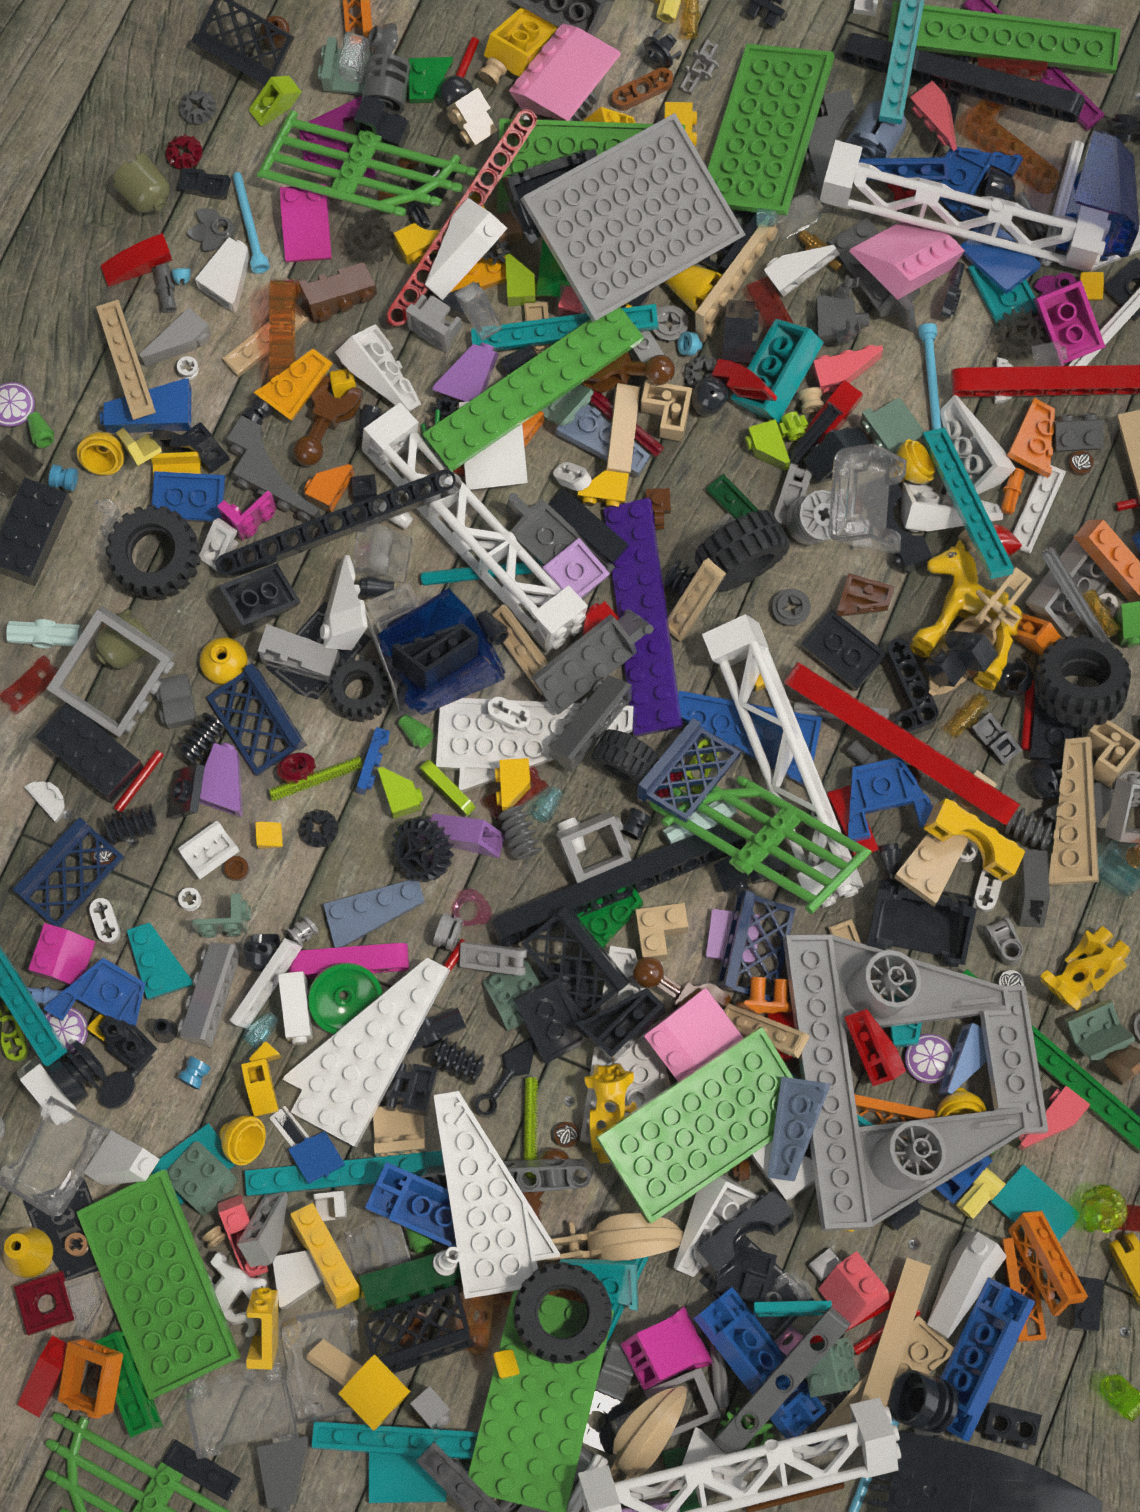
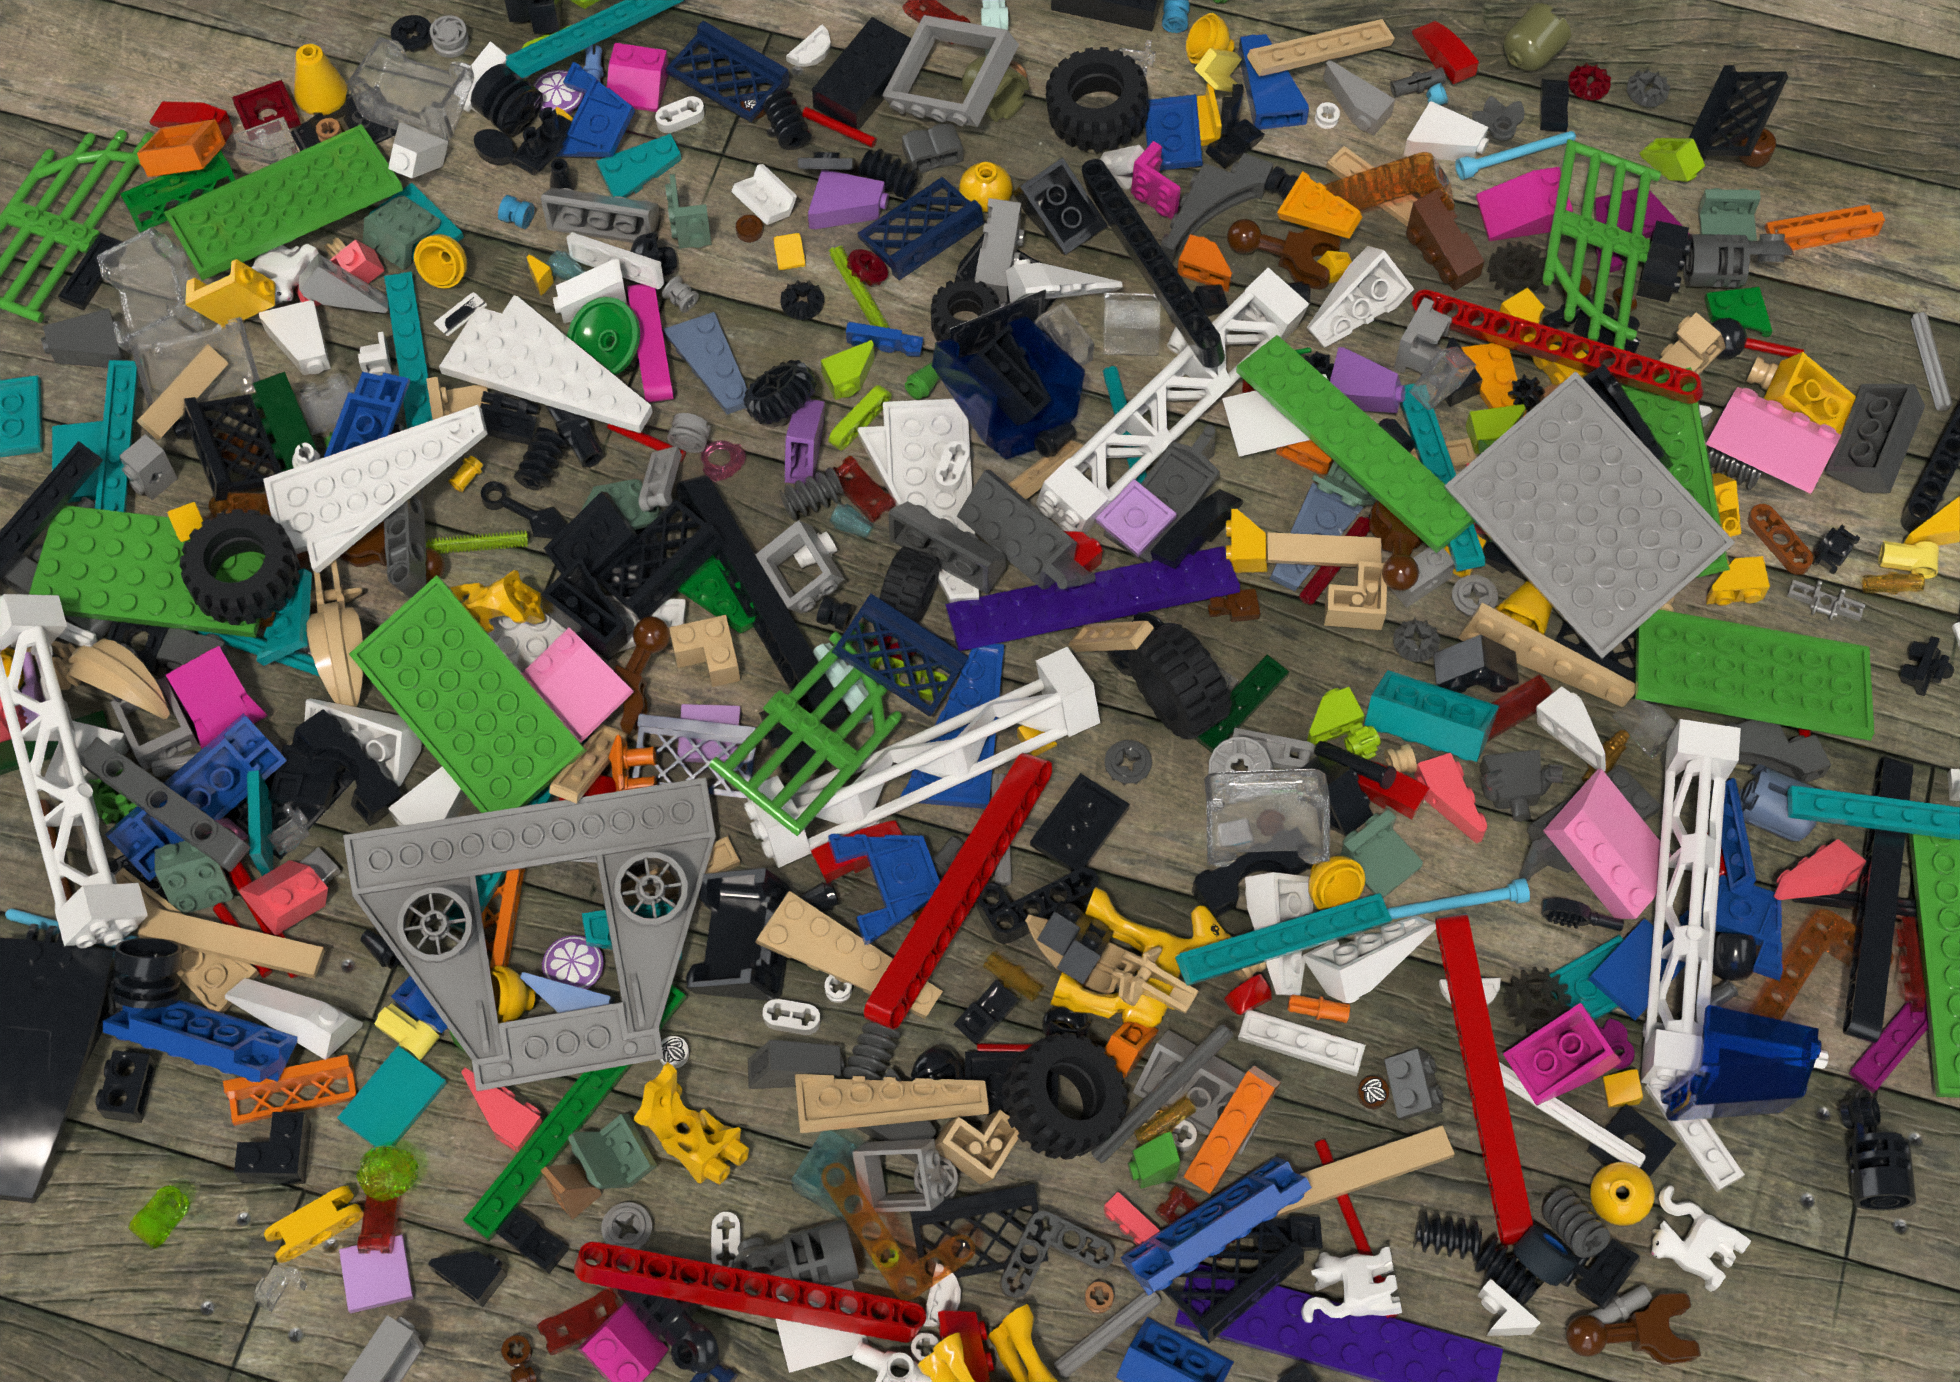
camera: 80 degrees right, 10 degrees down
white bush [178,887,202,911] -> none
yellow slope [241,1059,279,1117] -> none
blue piece [288,1131,345,1184] -> none
yellow arch [290,1203,360,1309] -> none
clear slope [338,31,370,83] -> none
yellow slope [338,1355,410,1431] -> none
black cone [359,575,394,599] -> none
white wedge [424,198,507,300] -> none
yellow slope [495,758,531,811] -> none
white beam [553,462,592,491] -> none
tile [554,1122,579,1148] -> none
medium azure tile [678,331,702,356] -> none
black helmet [691,376,729,417] -> none
red slope [712,359,777,401] -> none
reddish brown plate [734,1160,750,1182] -> none
clear light blue piece [756,208,778,227] -> none
sand blue wing [767,1077,831,1182] -> none
reddish brown wing [836,573,895,616] -> none
red slope [844,1009,906,1086] -> none
yellow arch [923,798,1025,882] -> none
light grey piece [984,916,1023,966] -> none
orange wing [1007,398,1055,478] -> none
orange fence [1008,1211,1088,1316] -> none
clear bracket [1031,341,1068,367] -> none

